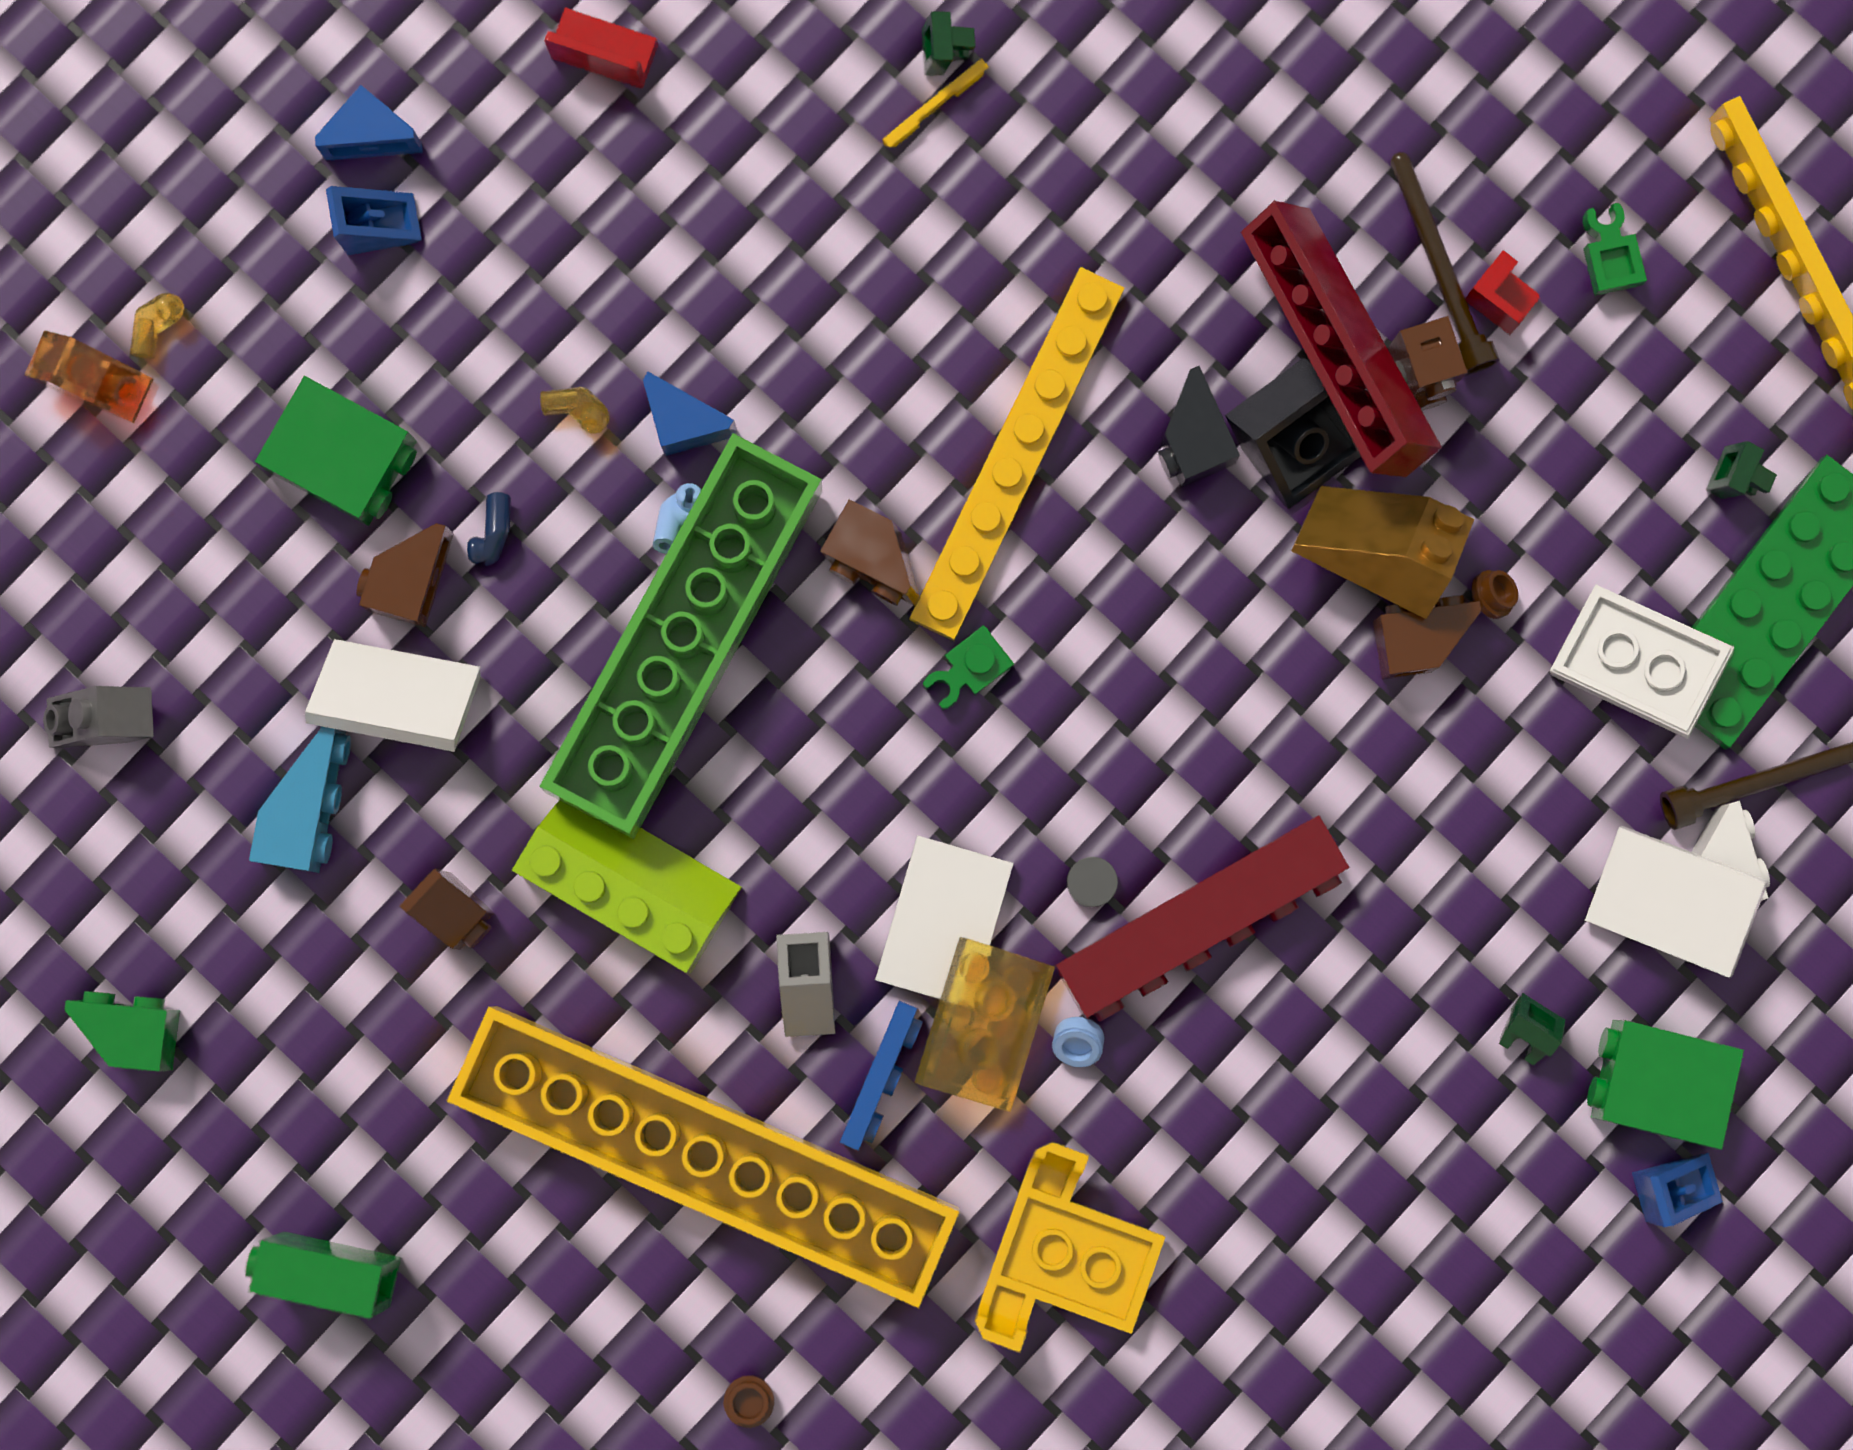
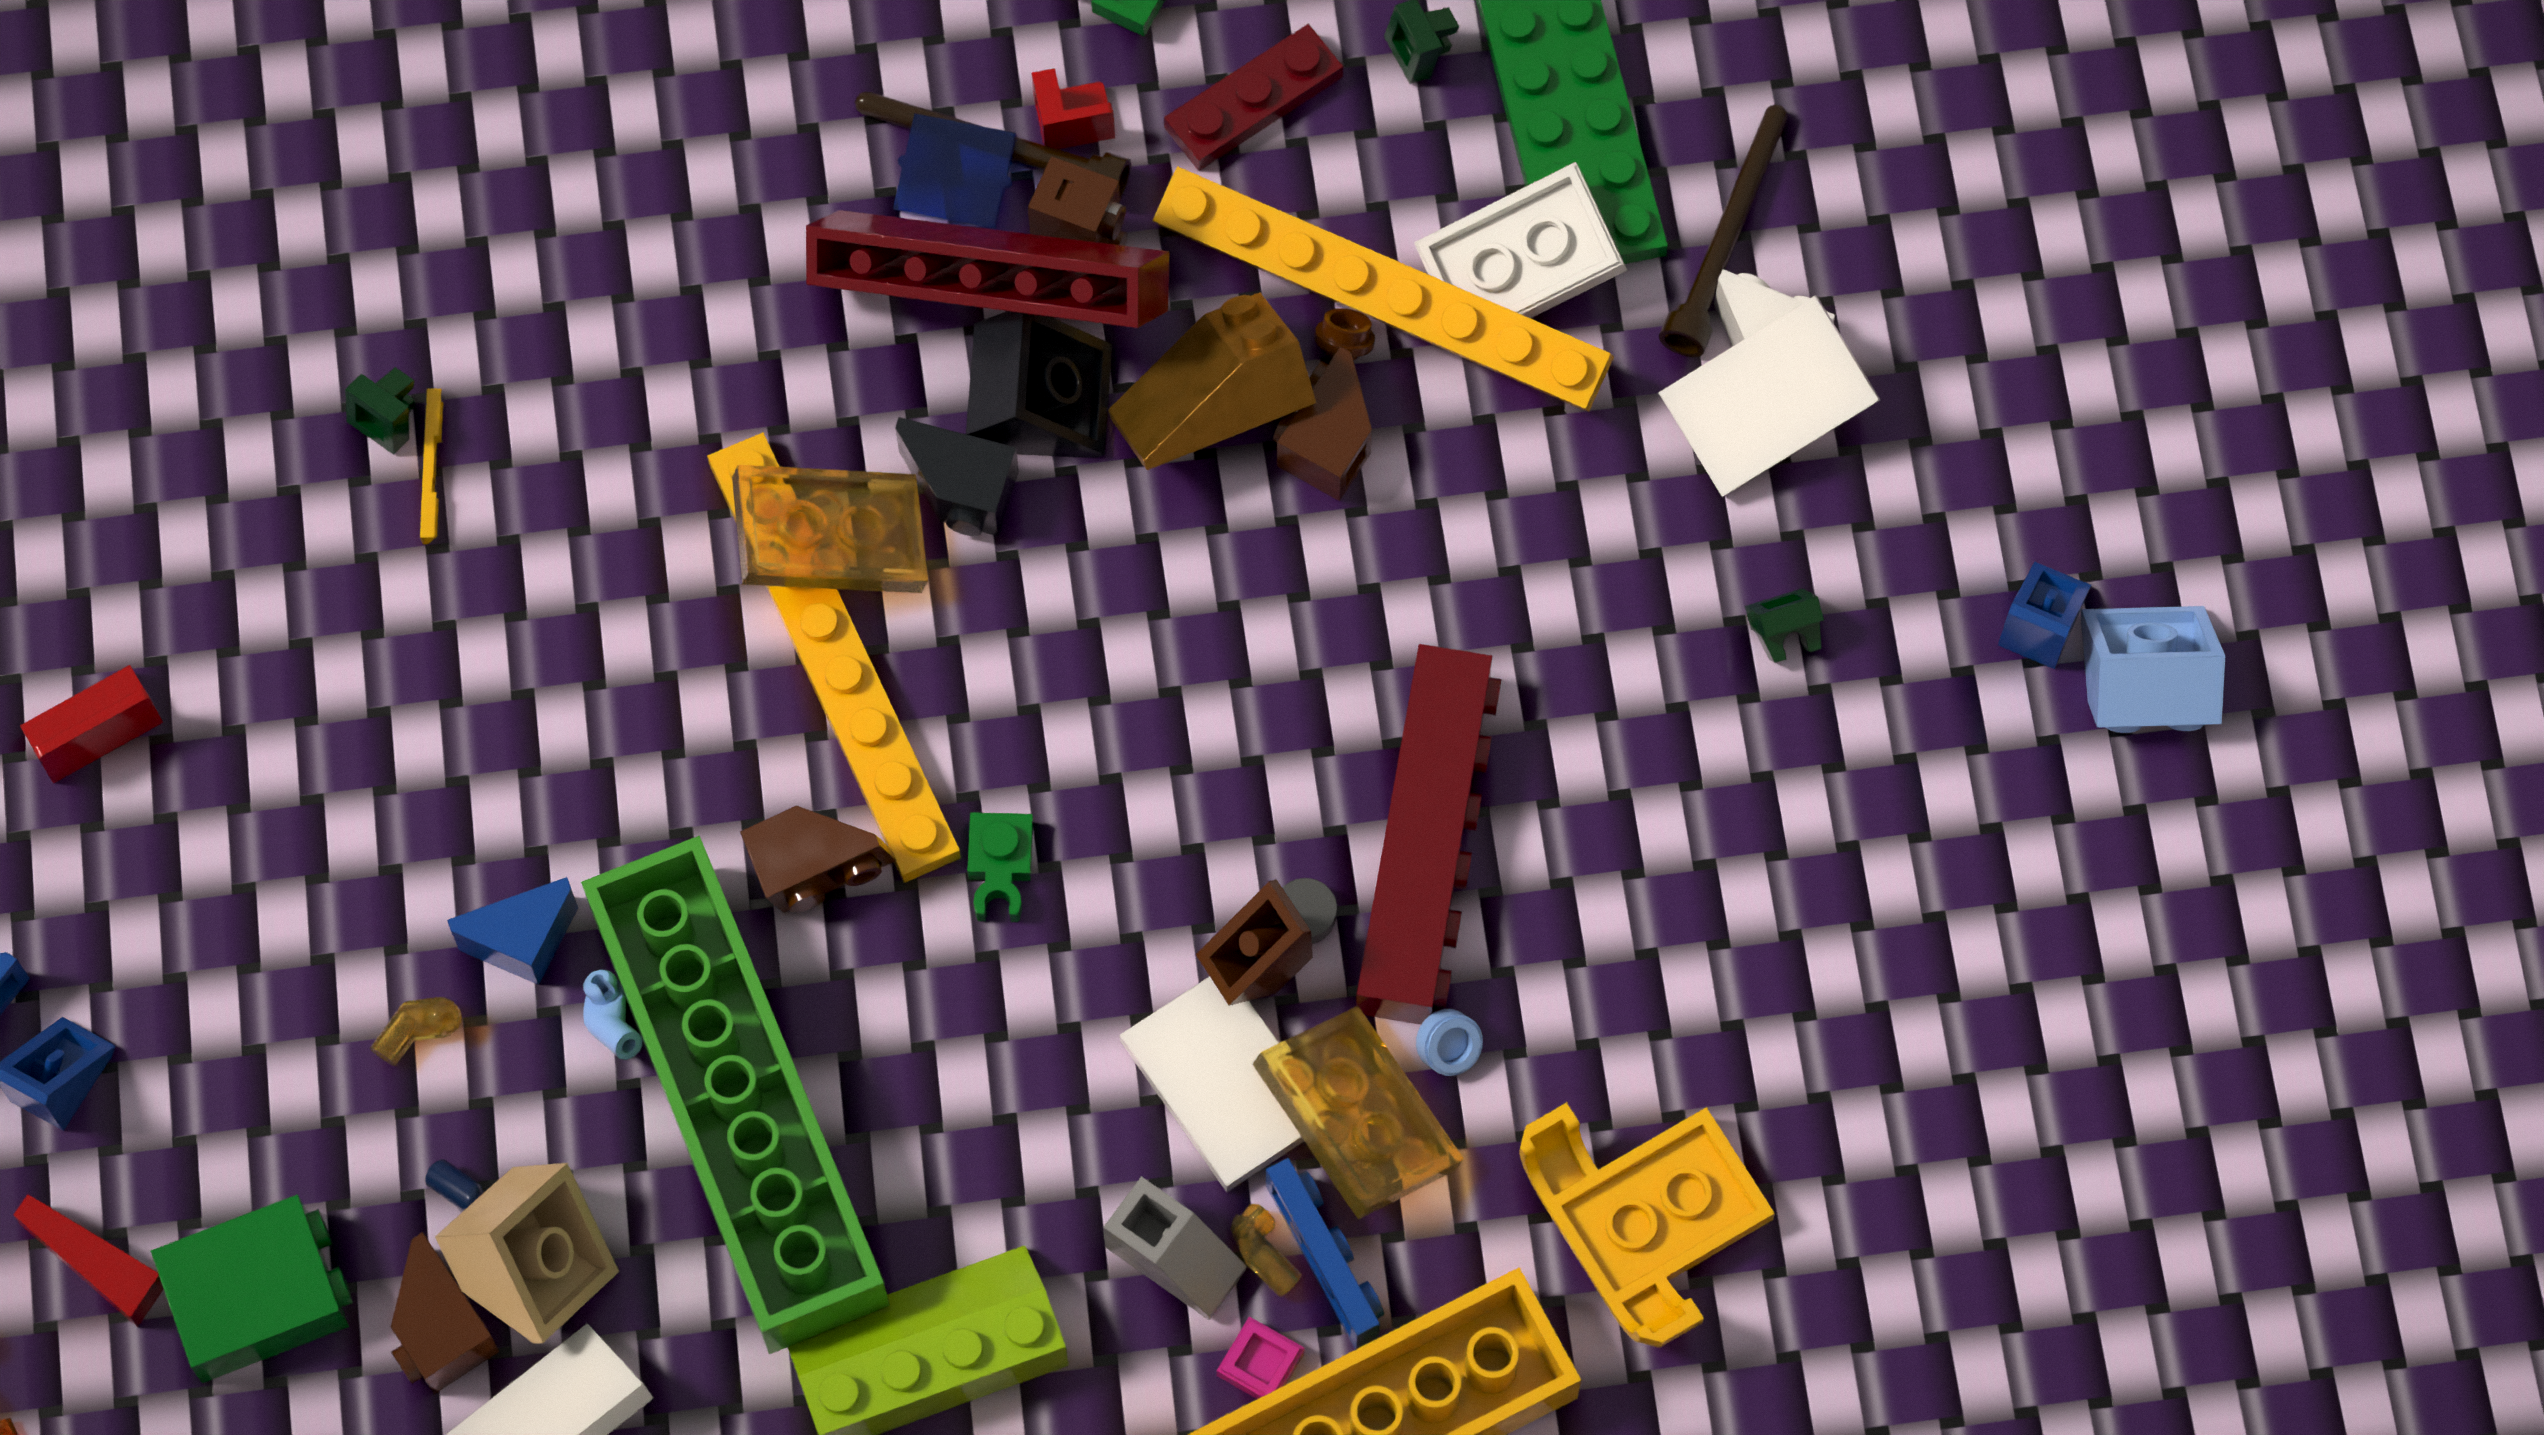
camera: 50 degrees left, 15 degrees down
green brick [1587,1020,1744,1150] -> none
none -> red piece [13,1194,164,1328]
none -> tan slope [435,1163,619,1344]
none -> clear yellow plate [732,465,928,593]
none -> clear blue piece [893,113,1017,230]
none -> yellow plate [1152,166,1614,412]
none -> dark red plate [1164,23,1343,171]
none -> reddish brown slope [1196,879,1313,1006]
none -> dark pink tile [1217,1316,1305,1399]
none -> clear yellow arm [1230,1204,1302,1297]
none -> light blue slope [2081,606,2225,733]

